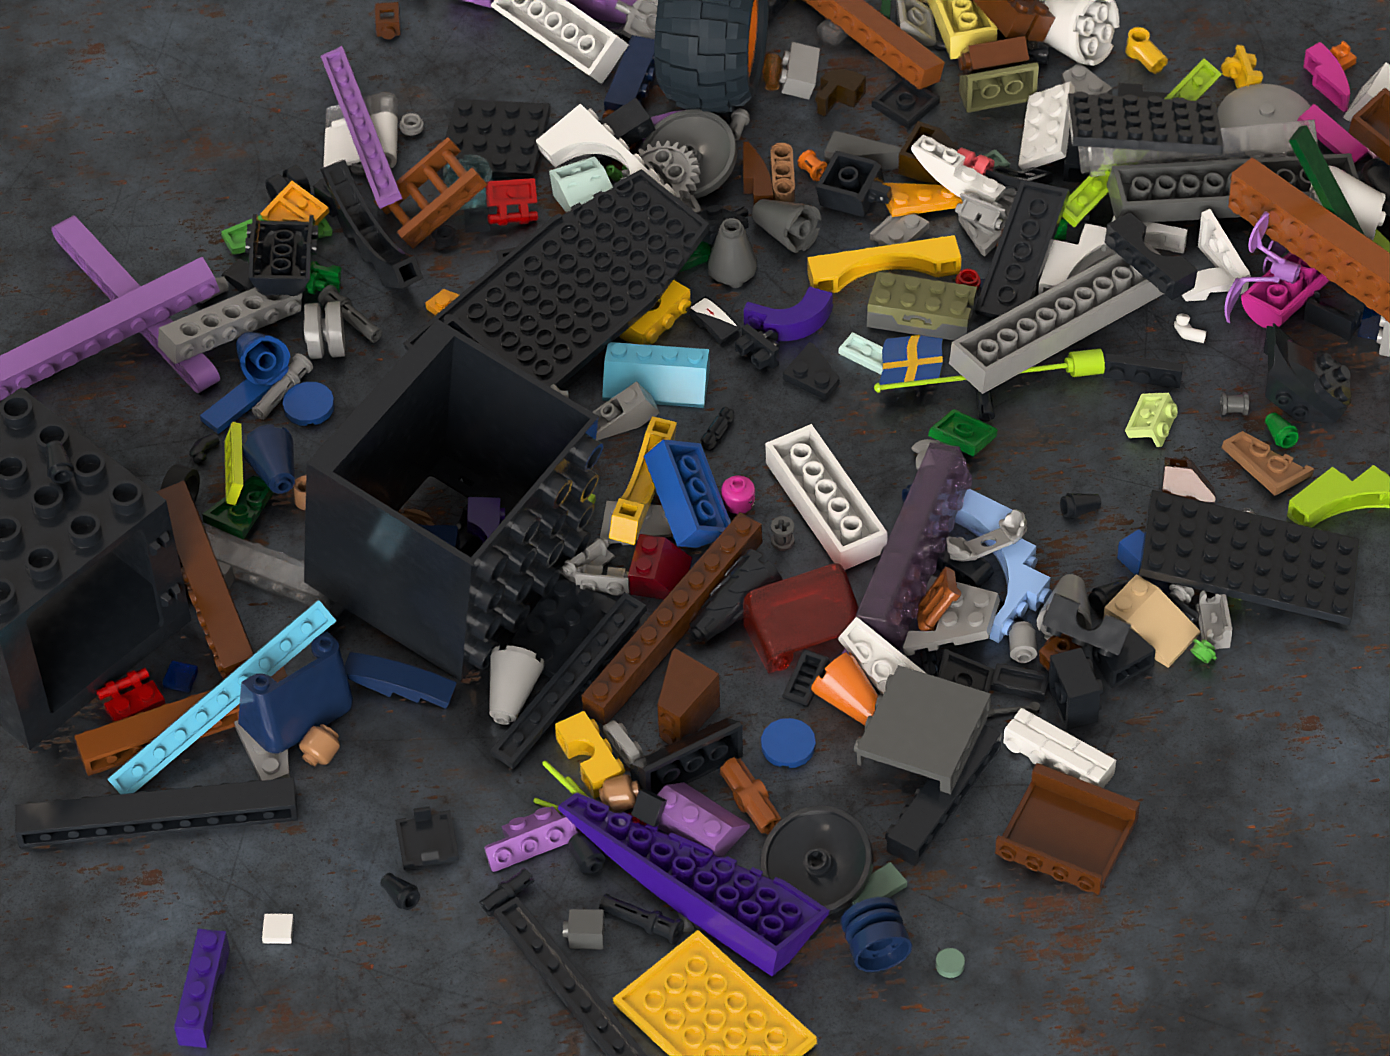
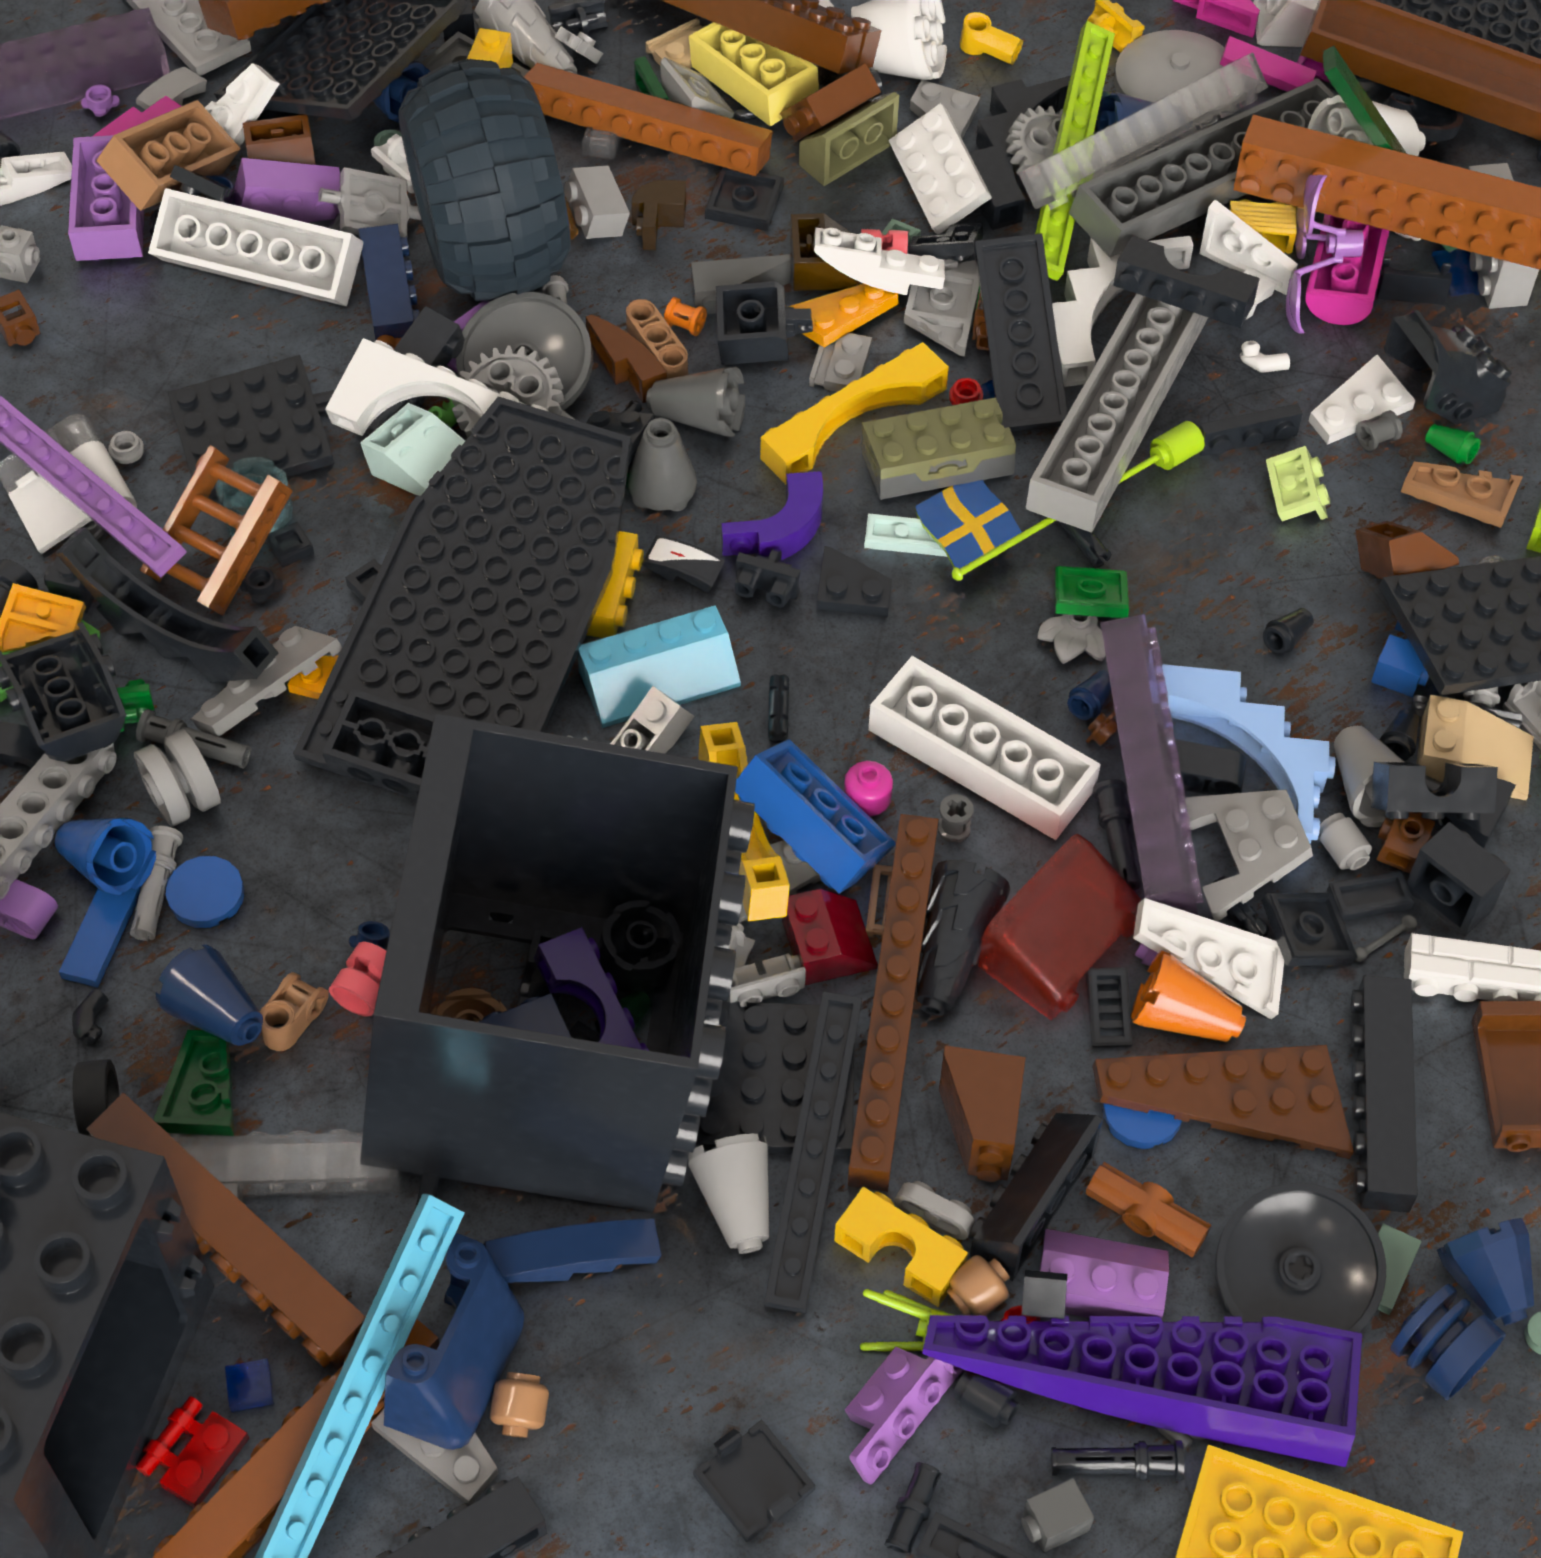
camera: 30 degrees left, 5 degrees up
neon yellow tile [224,422,243,506] -> none
red plate [485,178,538,226] -> none
dark grey panel [854,665,991,794] -> none
dark orange plate [916,567,962,631] -> none
light grey piece [947,509,1027,562] -> none
light grey hinge [955,193,1008,230] -> none
black plate [1067,92,1224,155] -> none
none -> light grey wing [191,626,343,737]
none -> reddish brown wing [1092,1045,1354,1159]
none -> yellow brick [1229,199,1297,254]
none -> white wing [1309,355,1415,445]
none -> dark blue cone [1437,1218,1534,1326]

